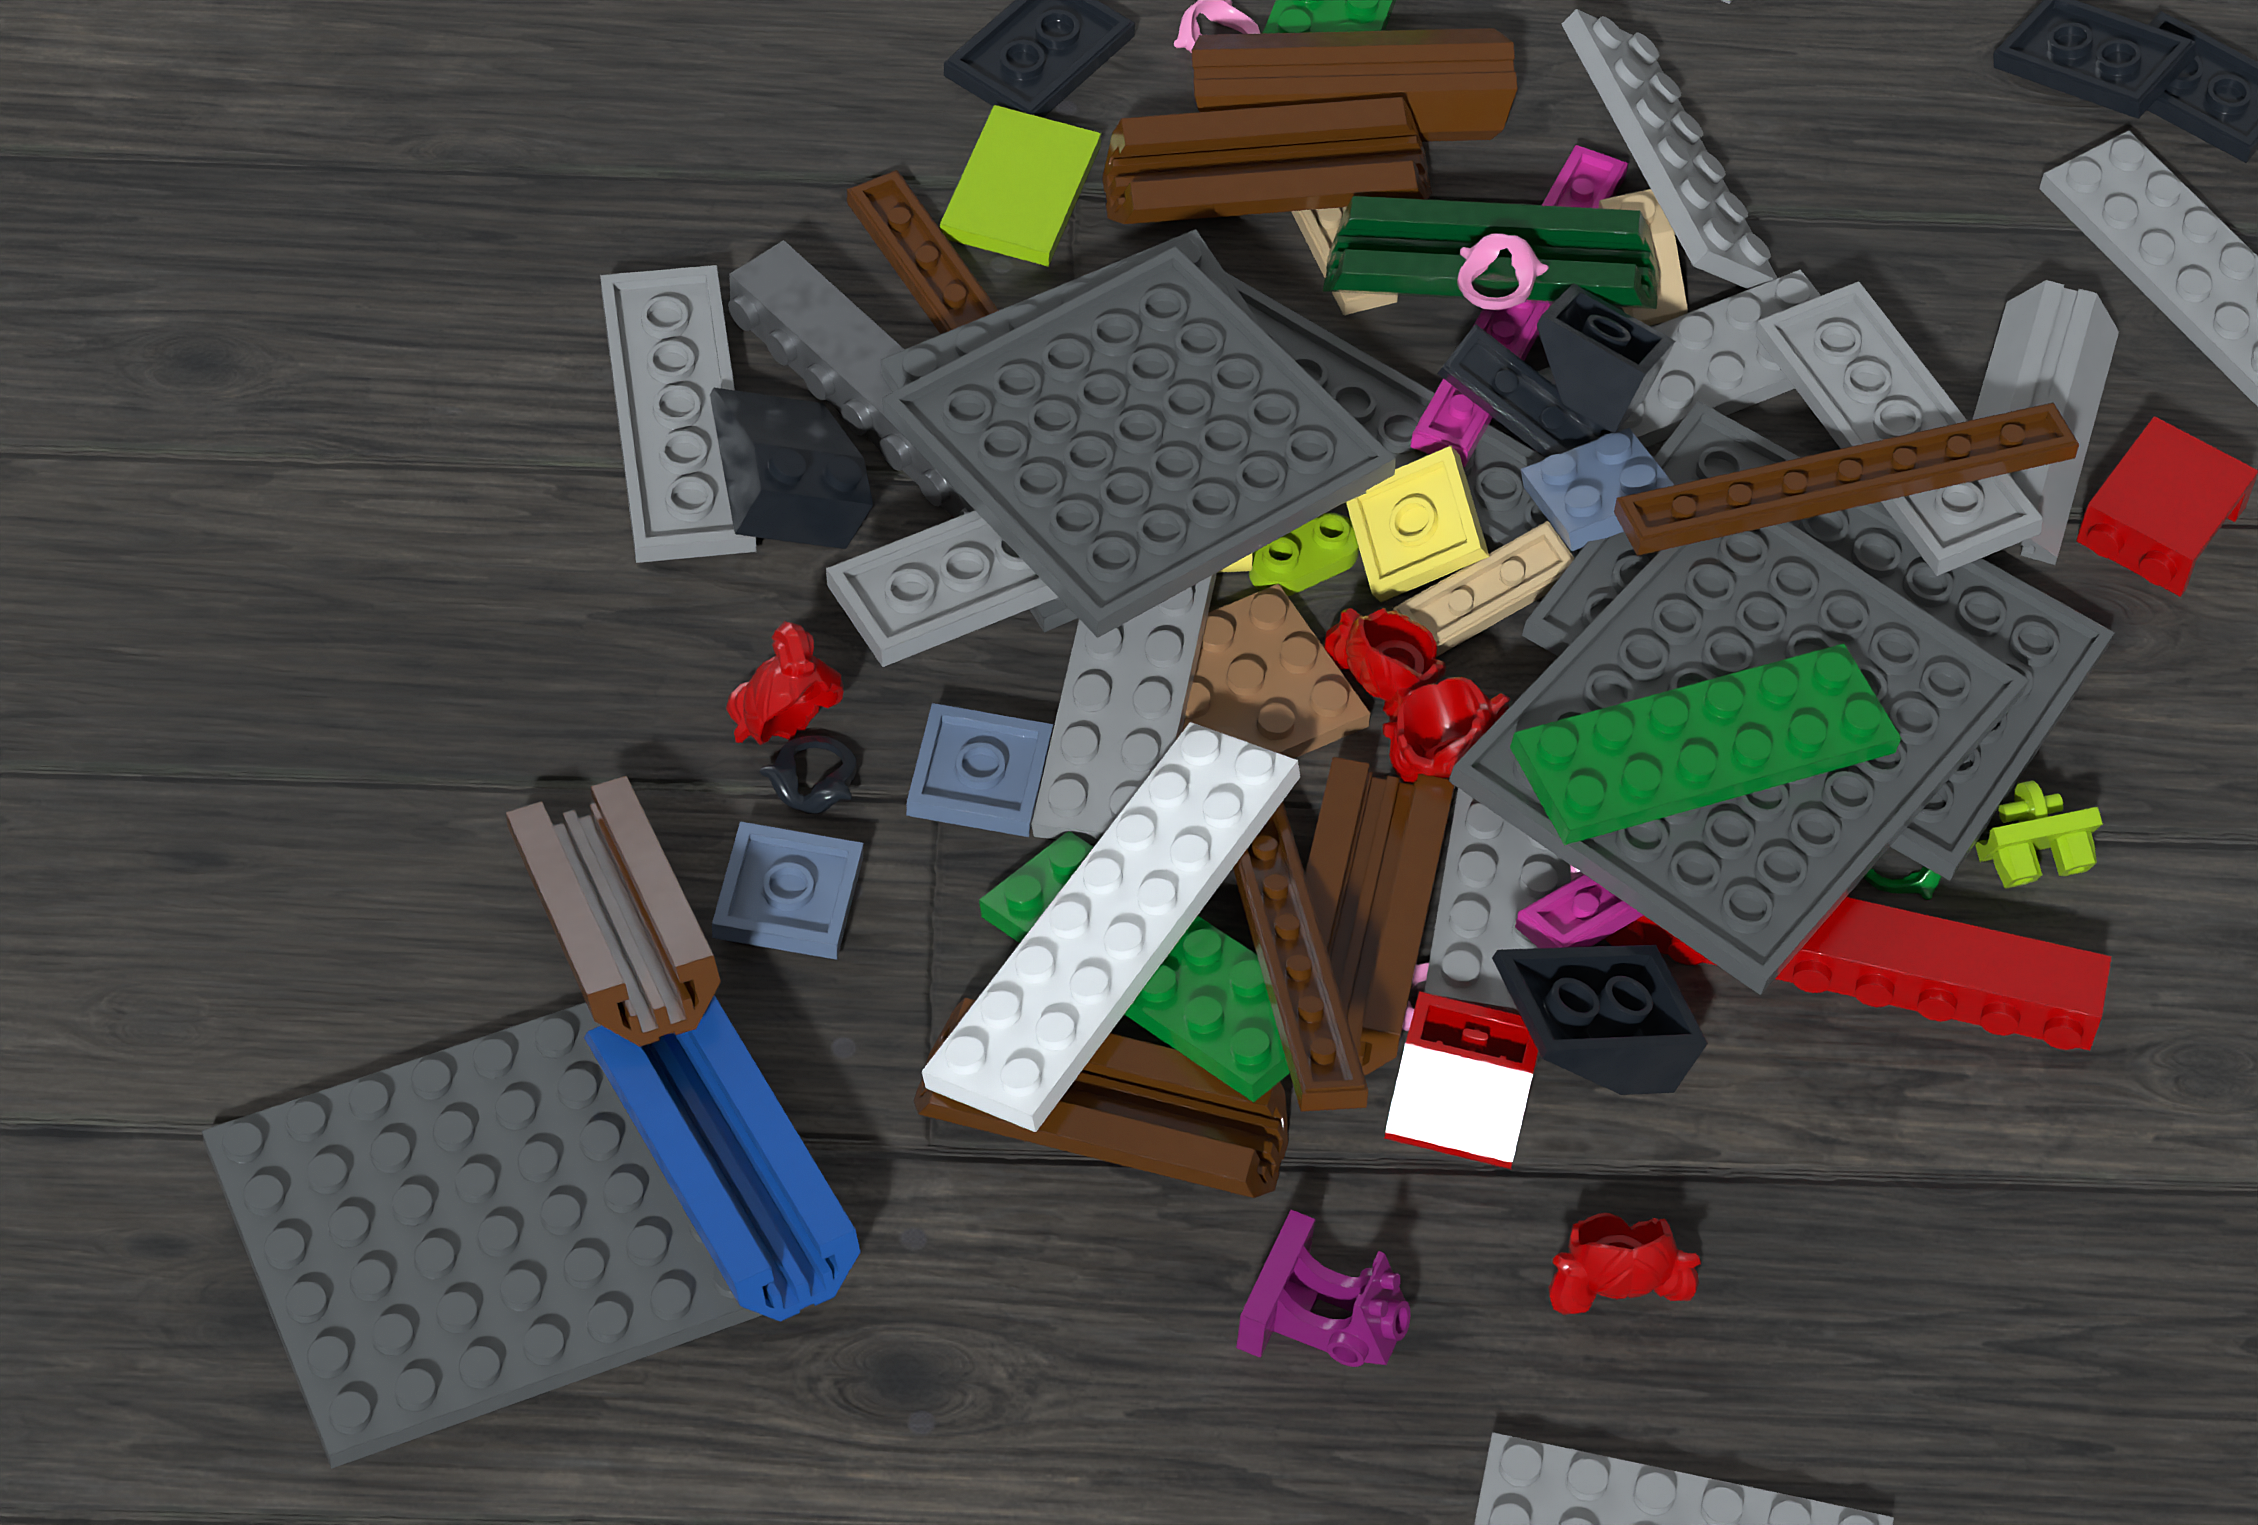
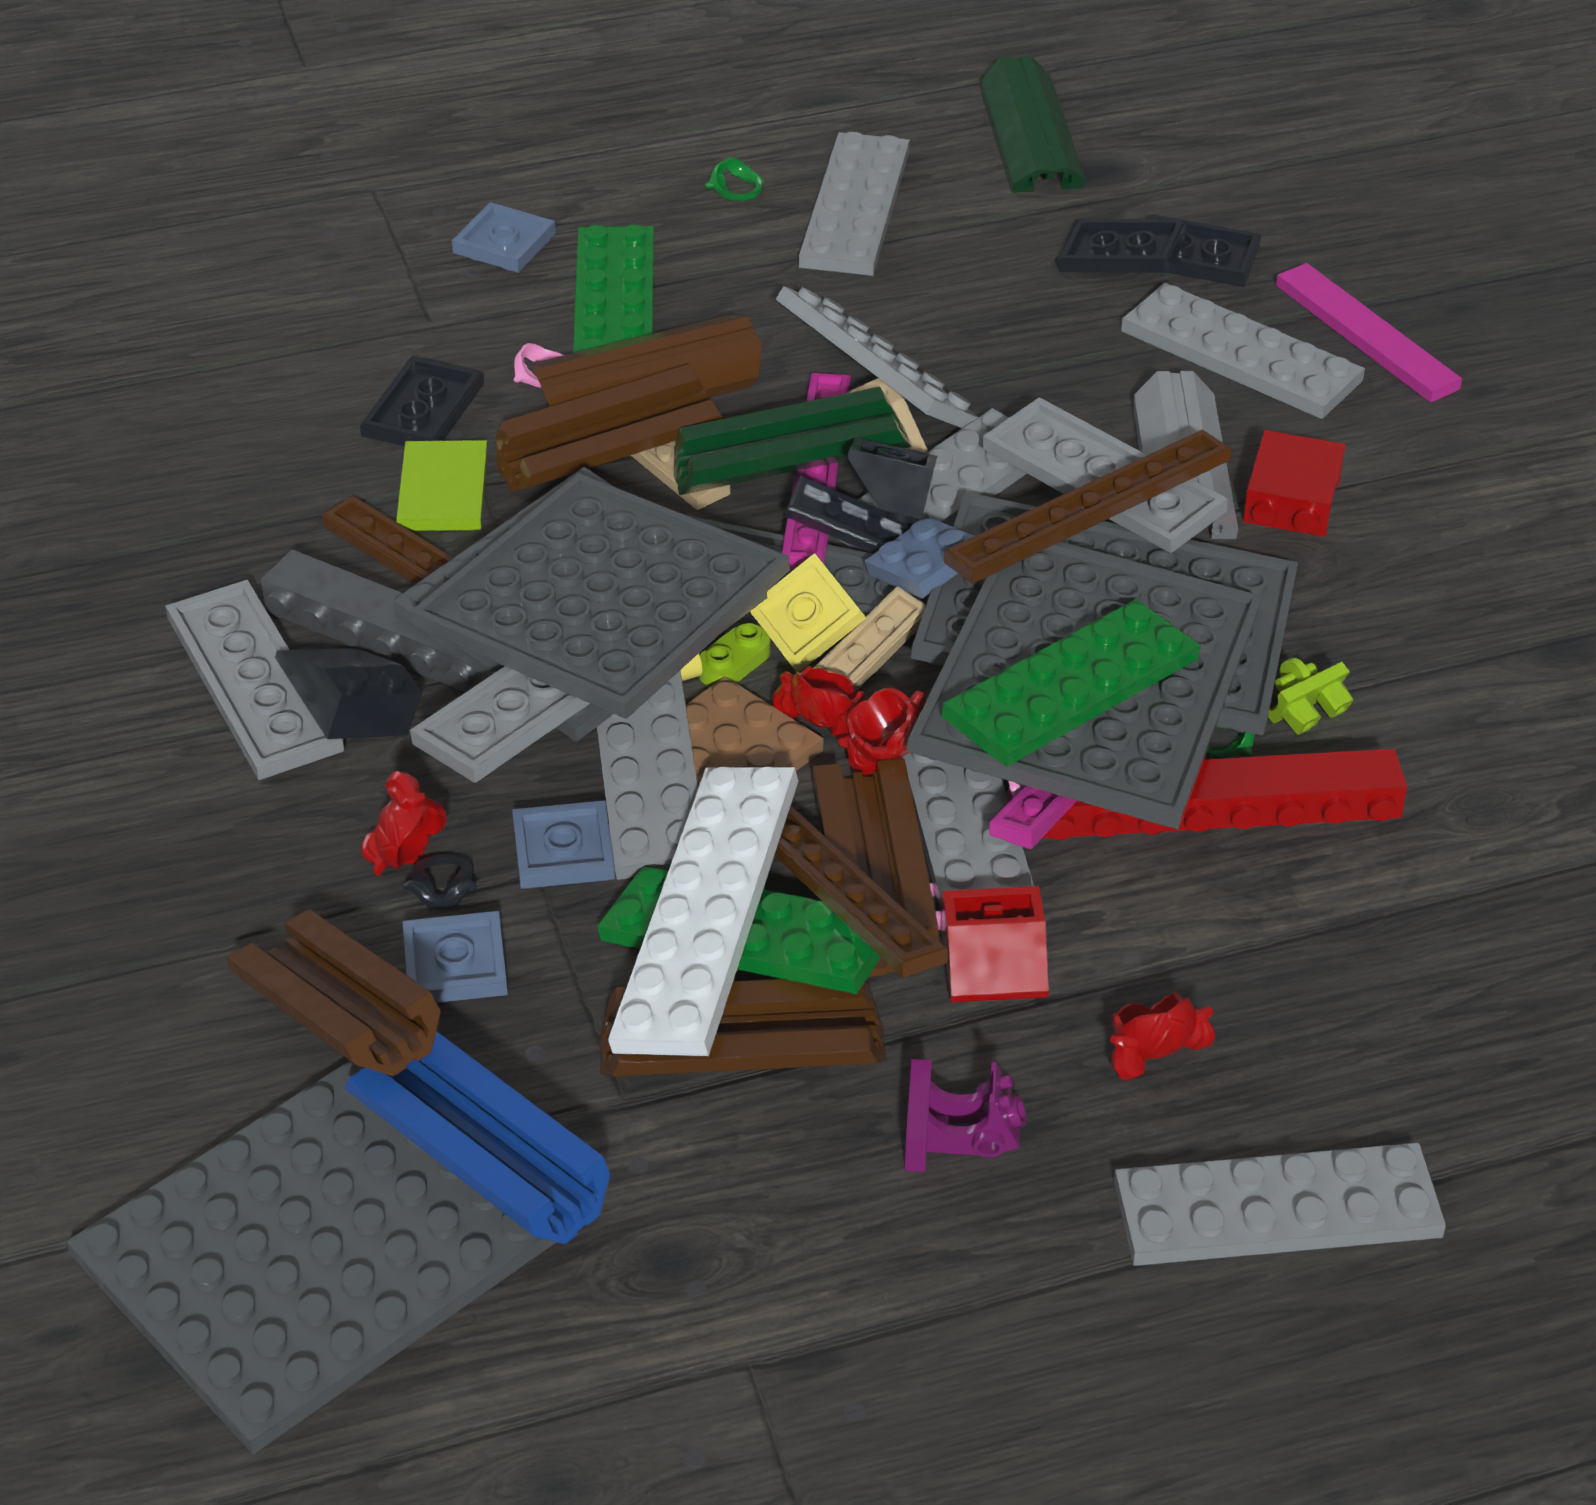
camera: 15 degrees left, 10 degrees down
bright pink piece [1457,234,1549,310] -> none
black slope [1492,945,1708,1095] -> none

